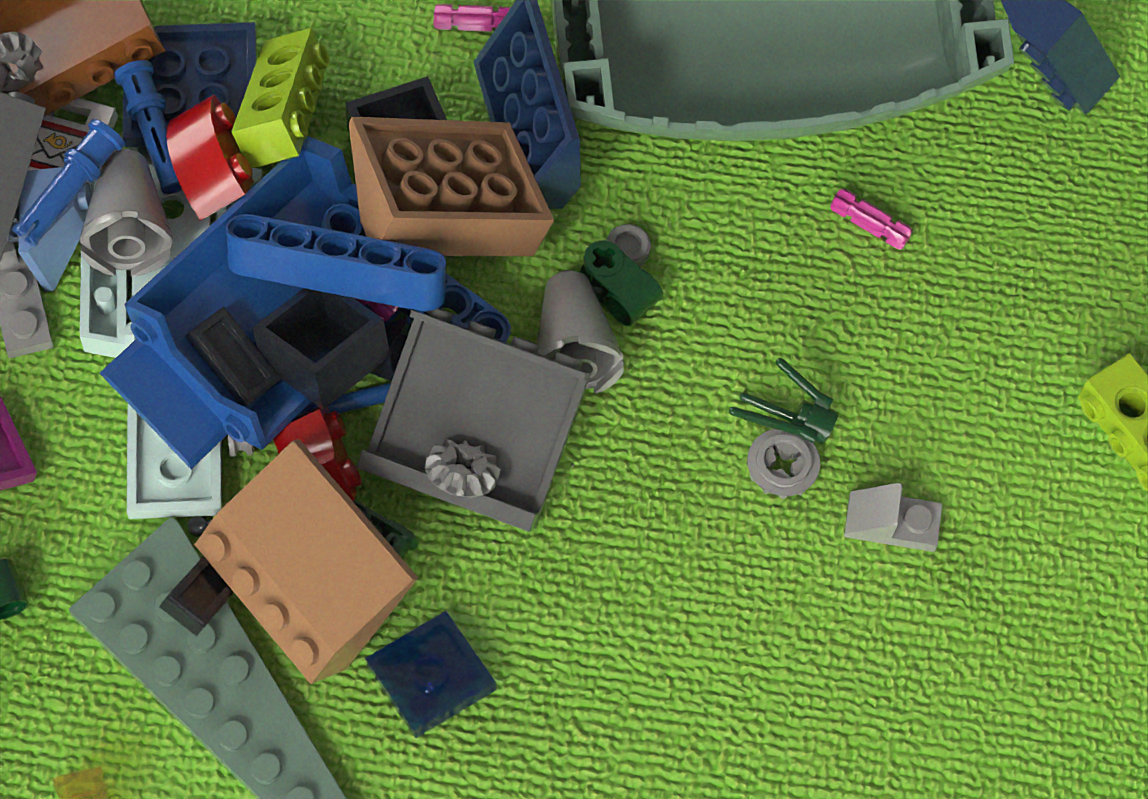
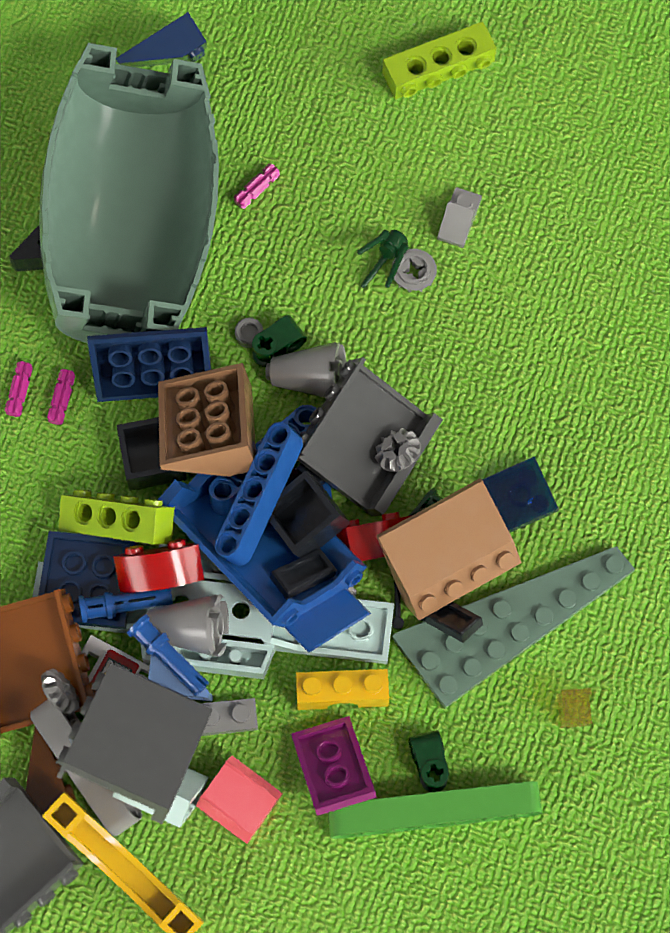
camera: 75 degrees left, 5 degrees up
none -> yellow arch [296,669,389,710]

